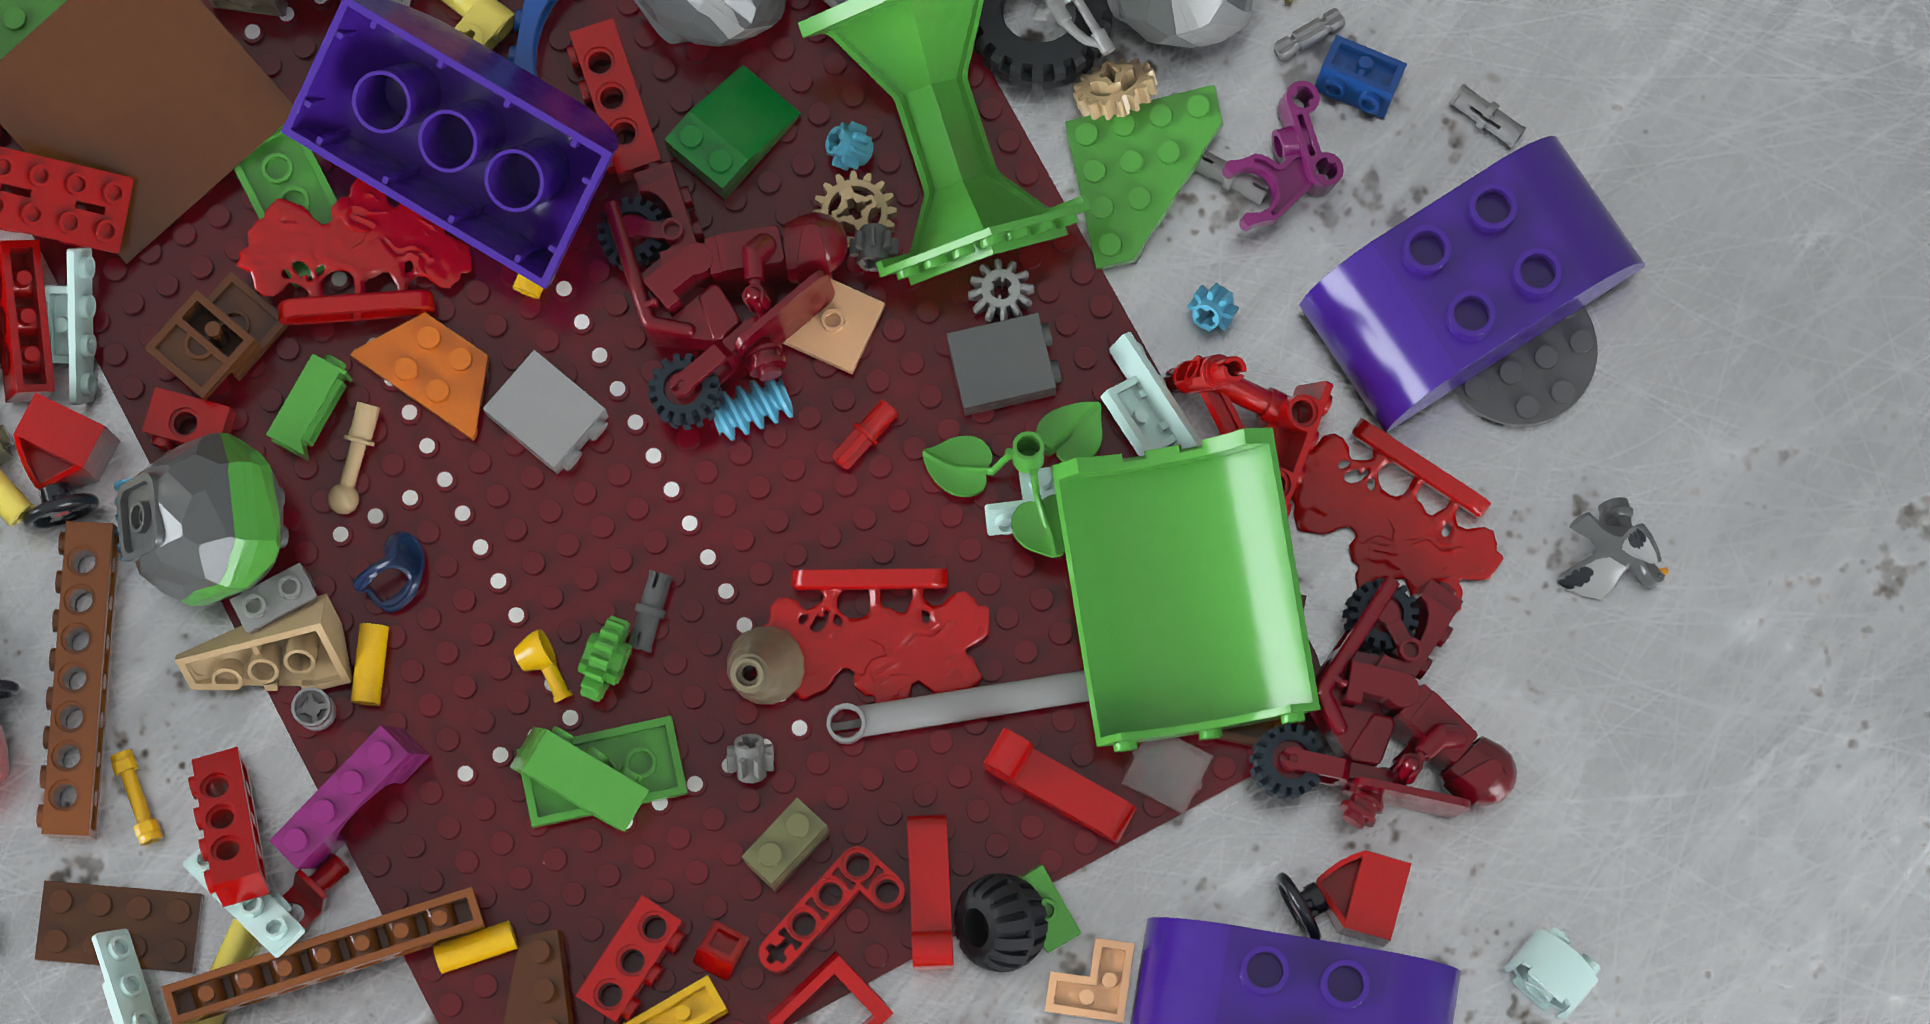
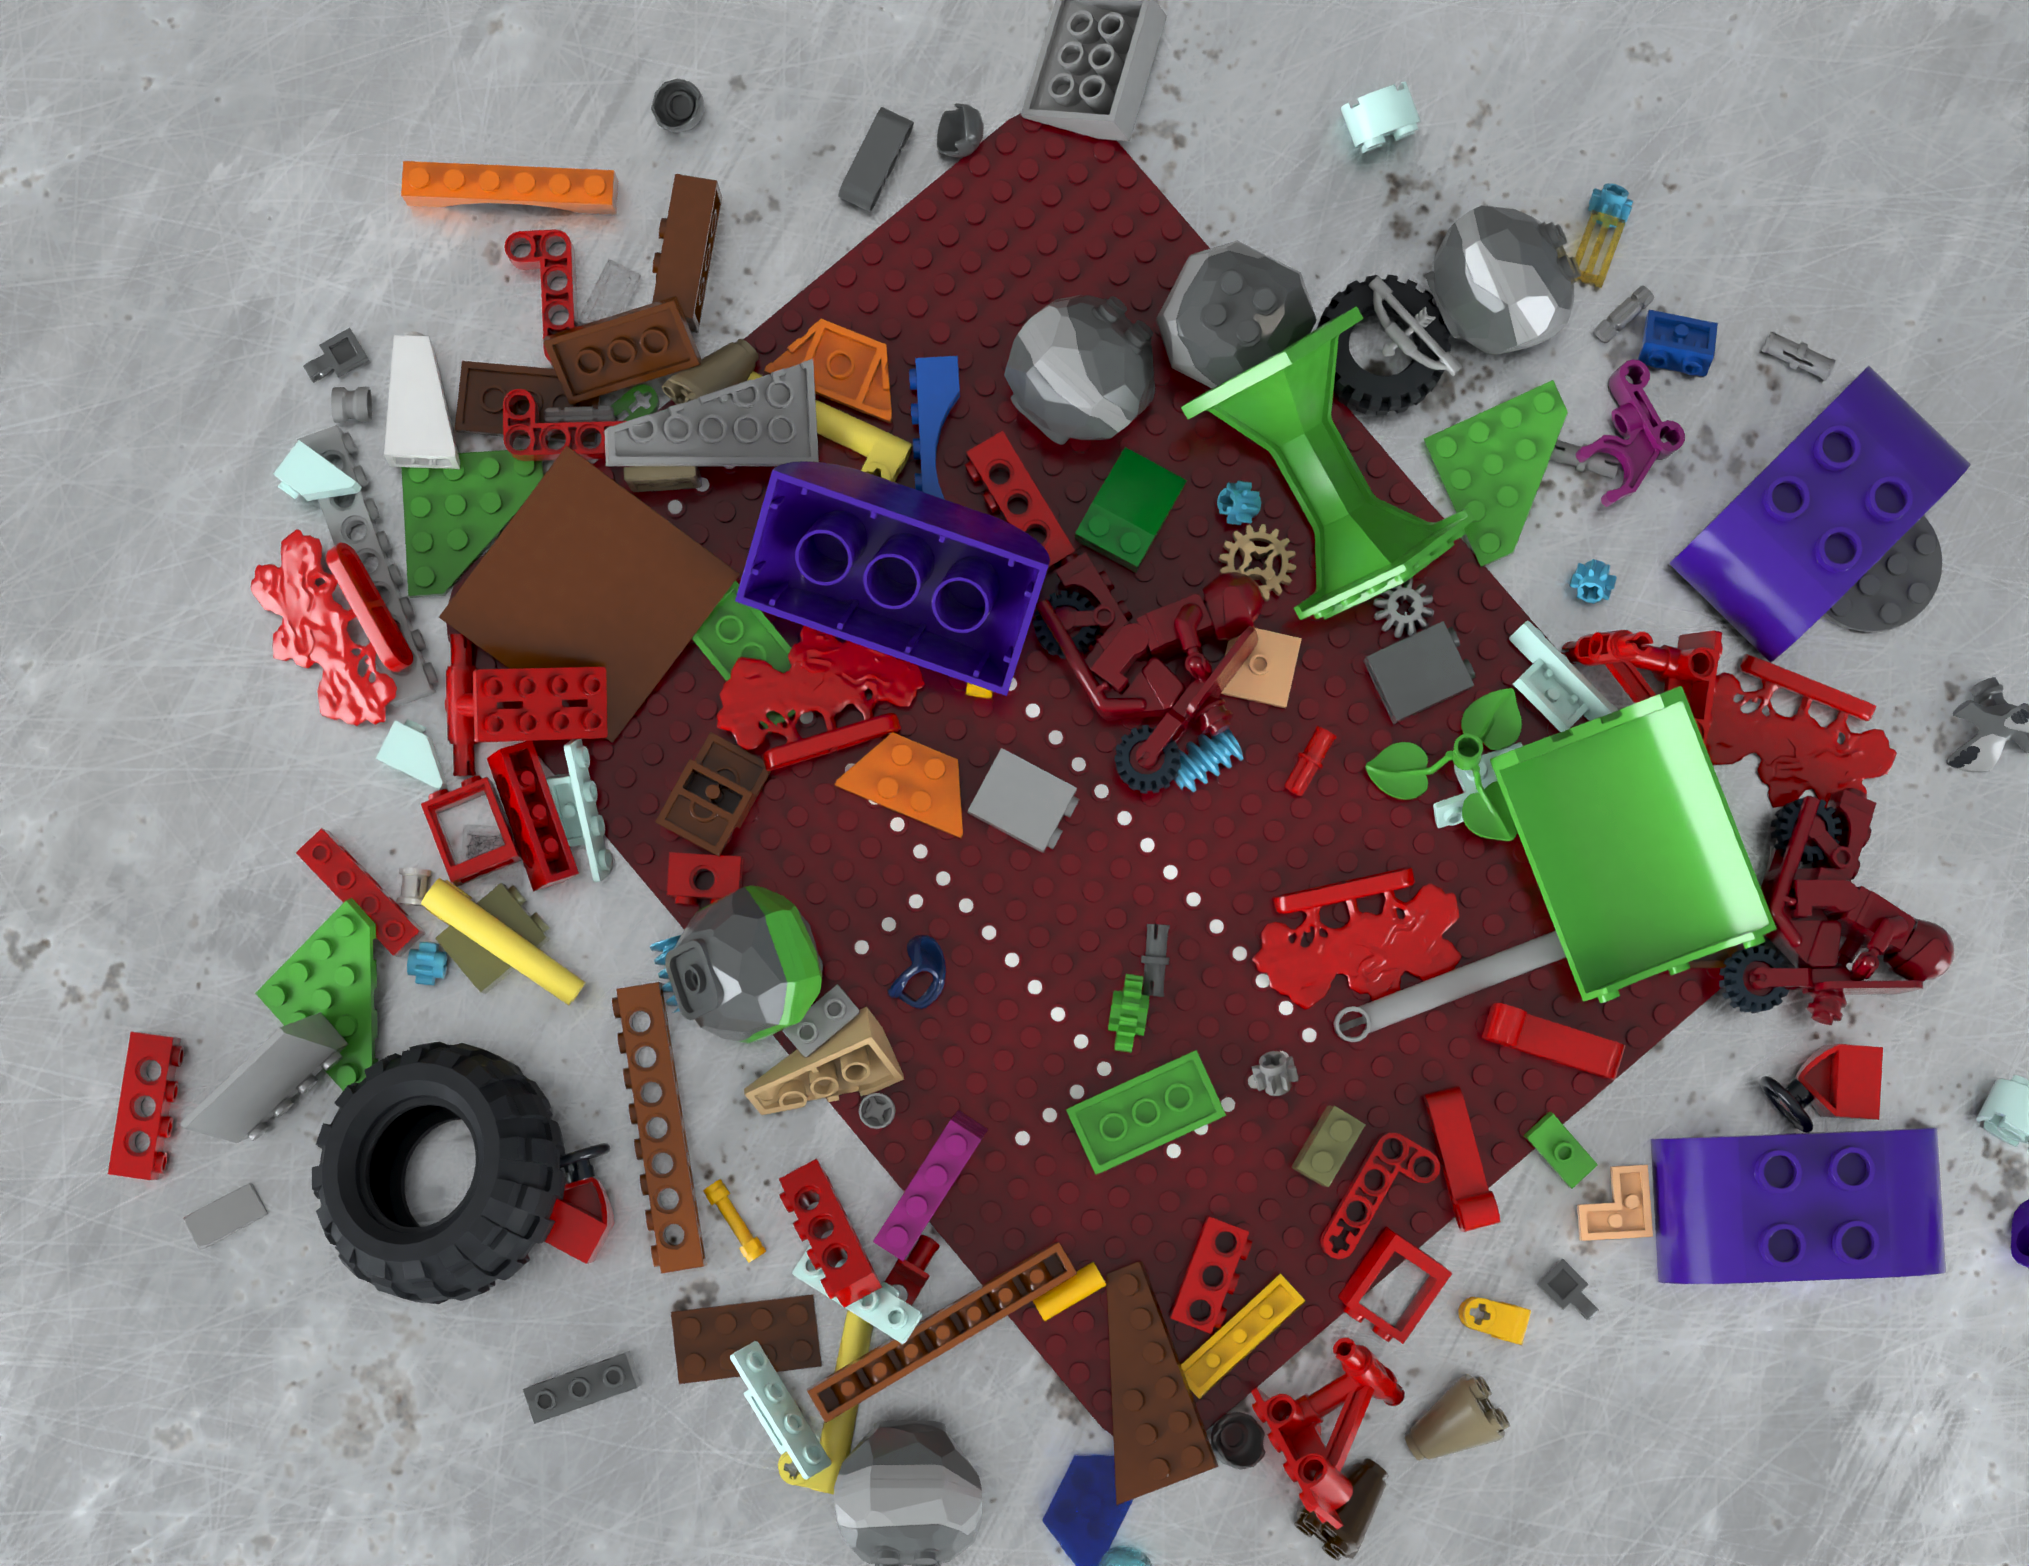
camera: 15 degrees left, 5 degrees up
red piece [13,392,120,529] -> none
bright green window [266,354,352,462] -> none
tan pin [328,402,381,514] -> none
yellow piece [350,623,389,706] -> none
bright green wedge [509,726,649,832] -> none
yellow bar [514,629,573,703] -> none
red slope [693,920,750,981] -> none
dark tan cone [727,626,805,704] -> none
dark grey gear [849,223,898,272] -> none
black wheel [954,873,1048,972] -> none
tan gear [1073,58,1158,120] -> none
clear piece [1122,737,1213,815] -> none

